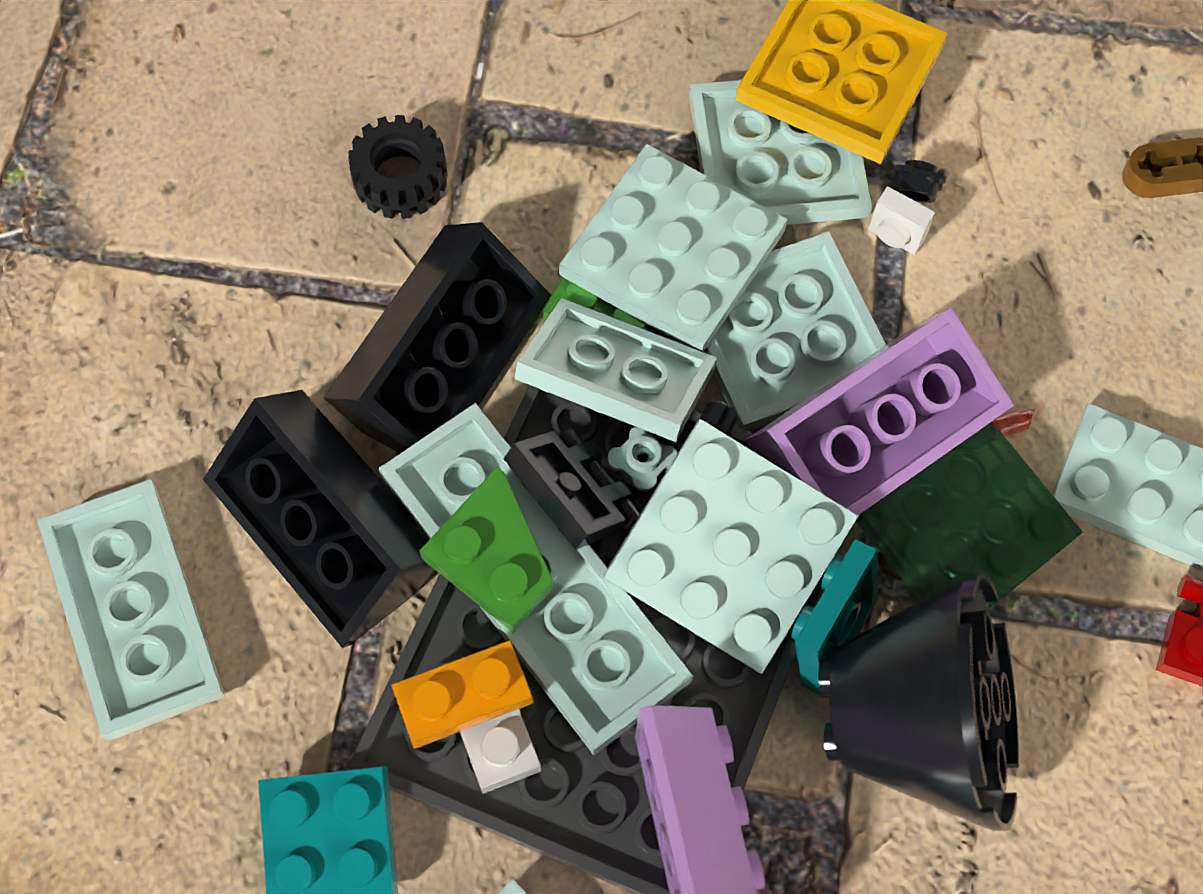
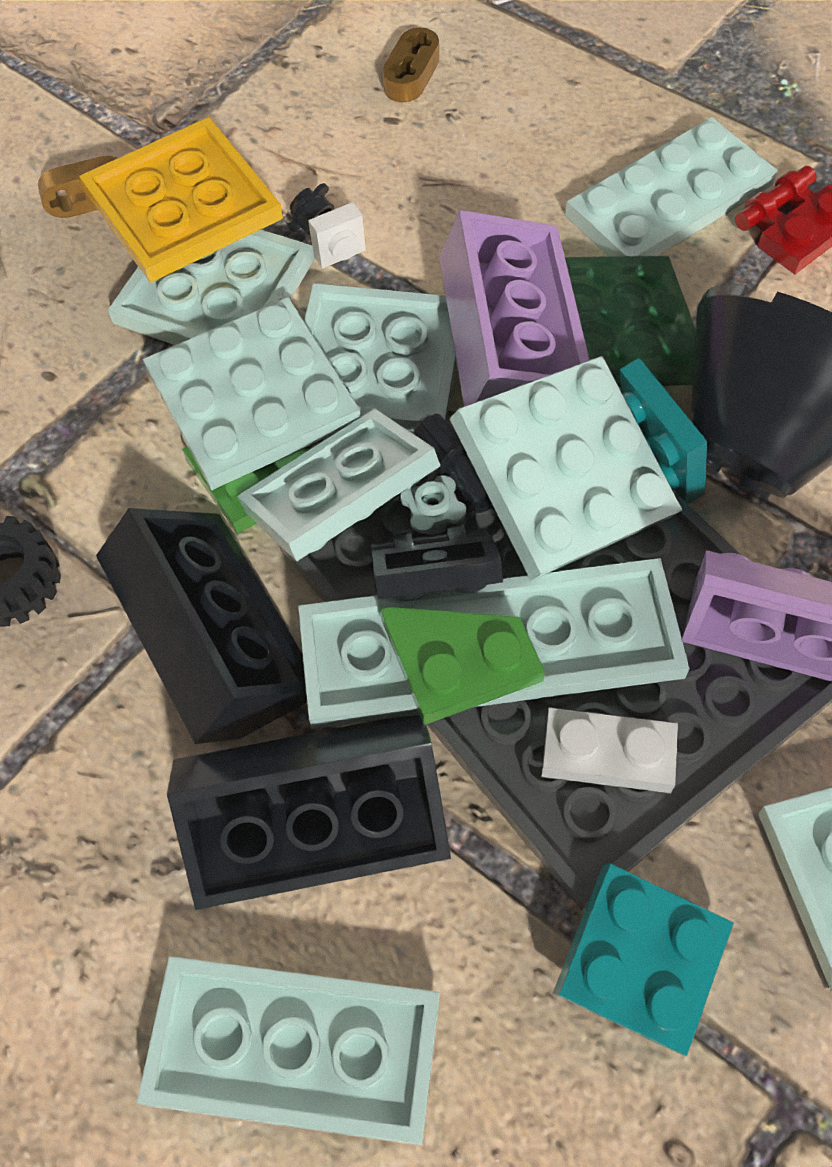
camera: 55 degrees left, 5 degrees down
light orange plate [391,640,533,749] -> none

